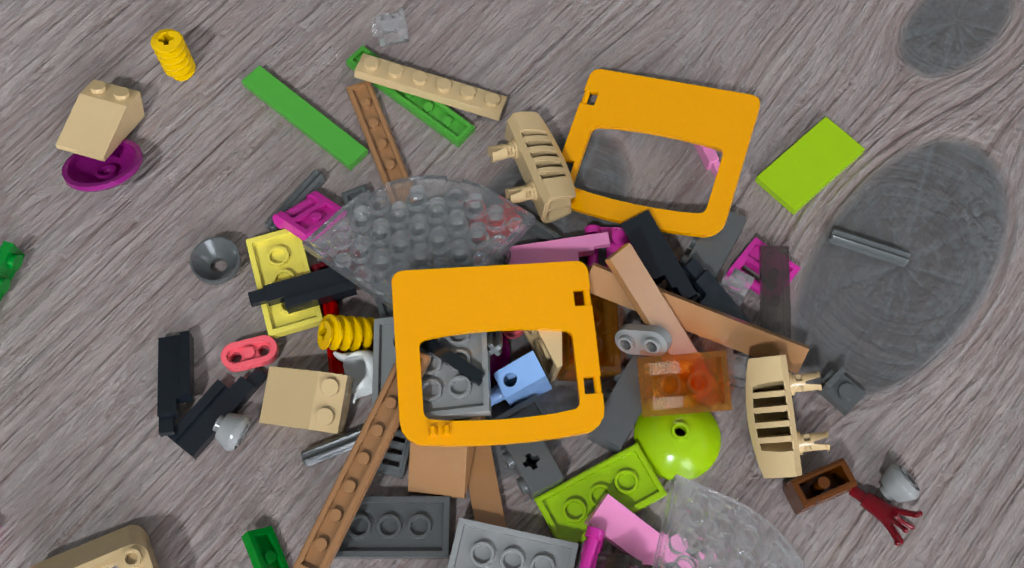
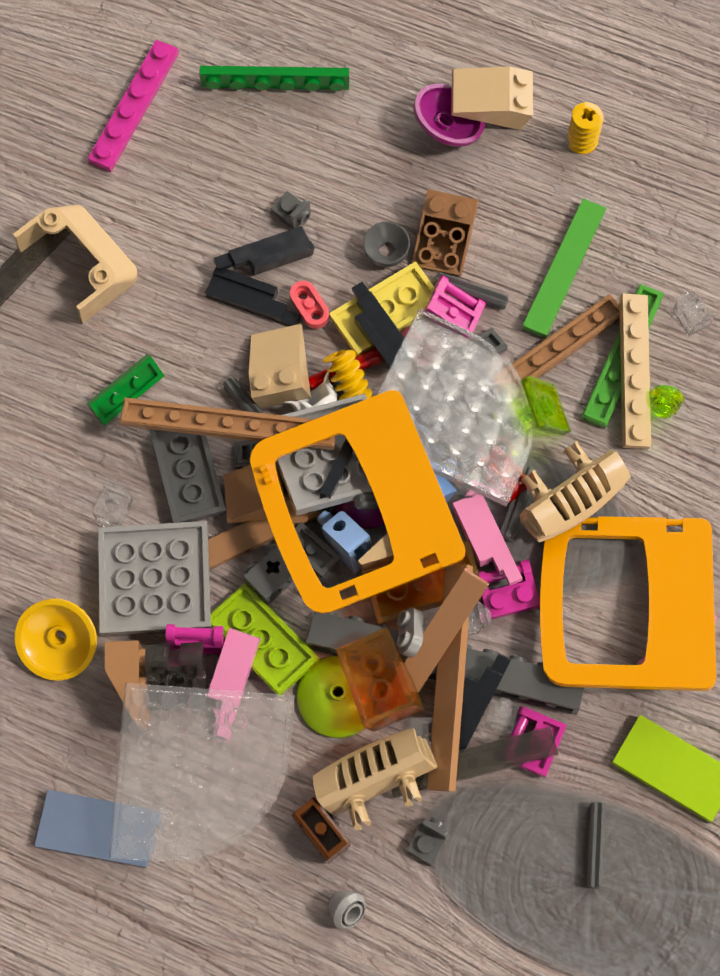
camera: 75 degrees right, 5 degrees up
light grey cone [212,413,251,451] -> none
black piece [620,210,697,299] -> none
dark red piece [849,486,923,546] -> none
none -> dark grey bracket [271,191,311,229]
none -> medium nougat slope [412,189,479,276]
none -> clear neon green tile [515,376,571,436]
none -> clear neon green cone [649,385,685,418]

